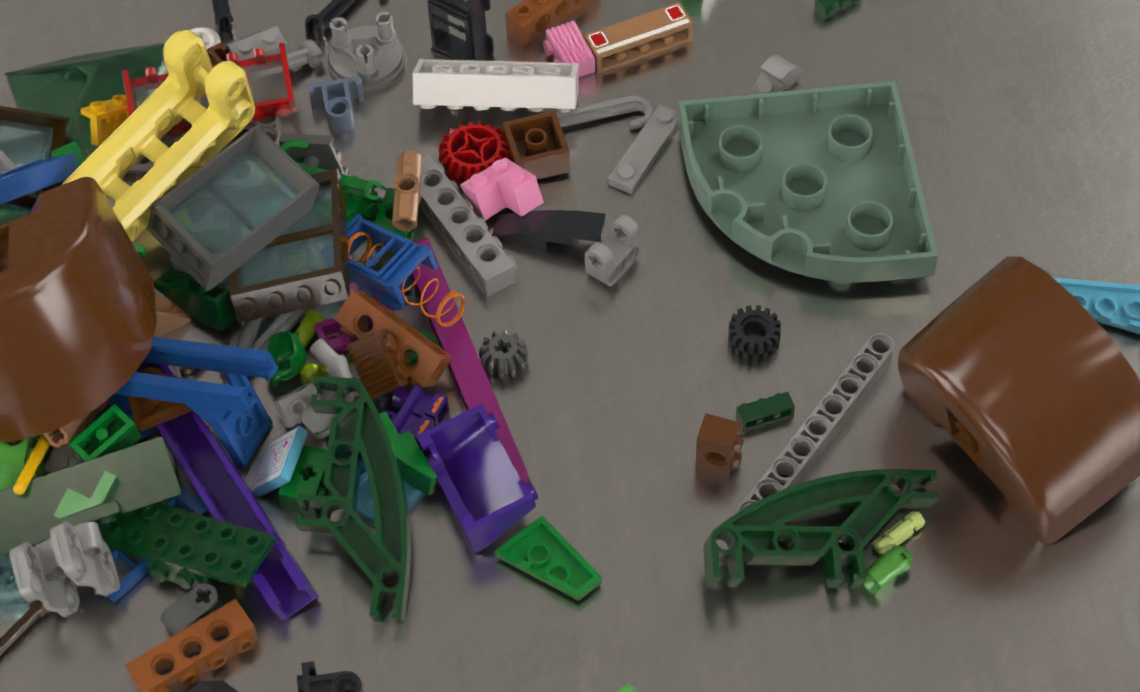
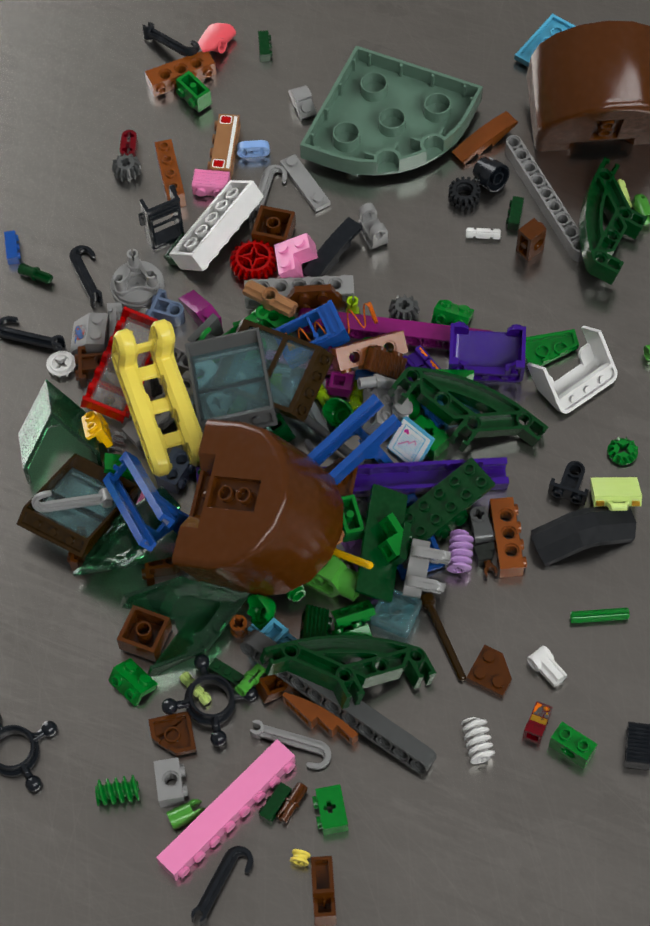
camera: 60 degrees left, 5 degrees up
none -> magenta slope [178,290,223,329]
none -> light blue beam [237,140,270,158]
none -> reddish brown wing [286,284,347,313]
none -> lime pin [345,296,360,314]
none -> green bracket [431,300,474,326]
none -> lavender piece [447,529,474,574]
none -> dark orange slope [452,111,518,165]
none -> white axle [466,227,501,239]
none -> black piece [473,157,510,192]
none -> pearl dark grey piece [473,542,498,579]
none -> white windscreen [526,326,618,414]

